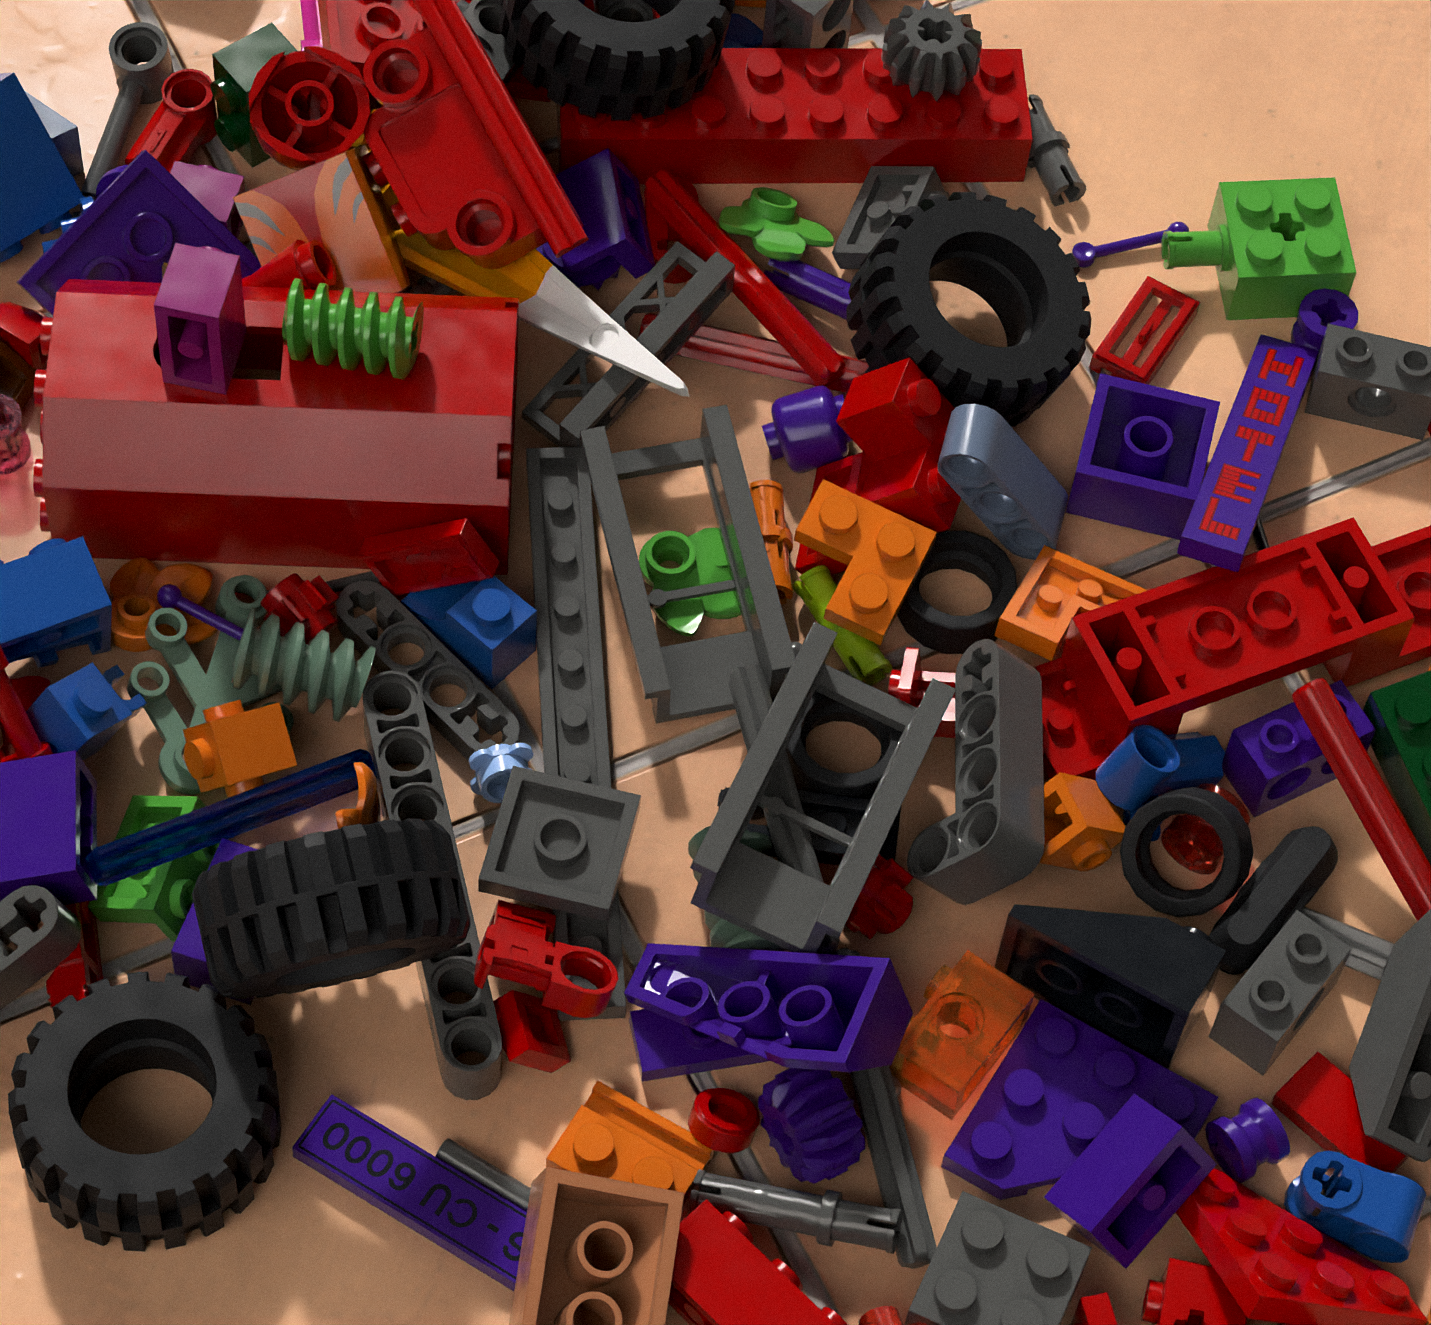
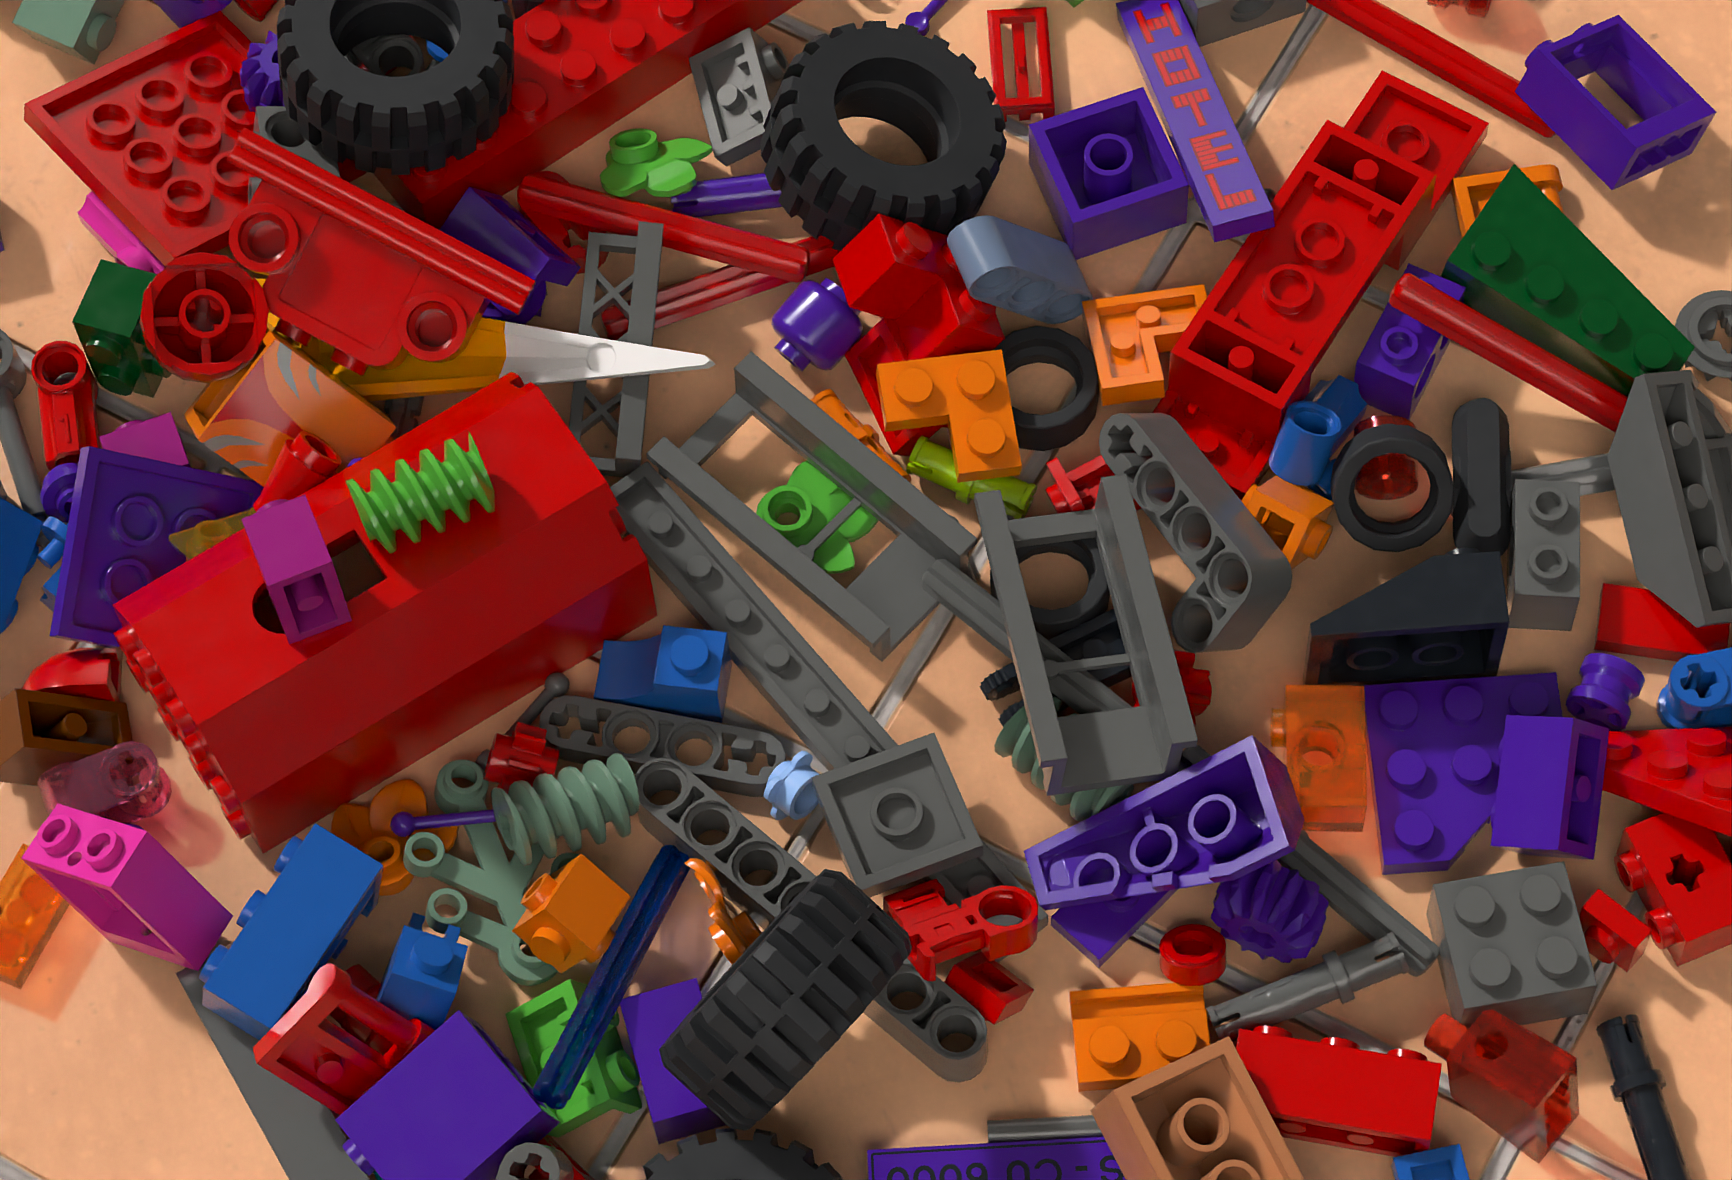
camera: 25 degrees left, 5 degrees up
red plate [358,518,500,596] -> none

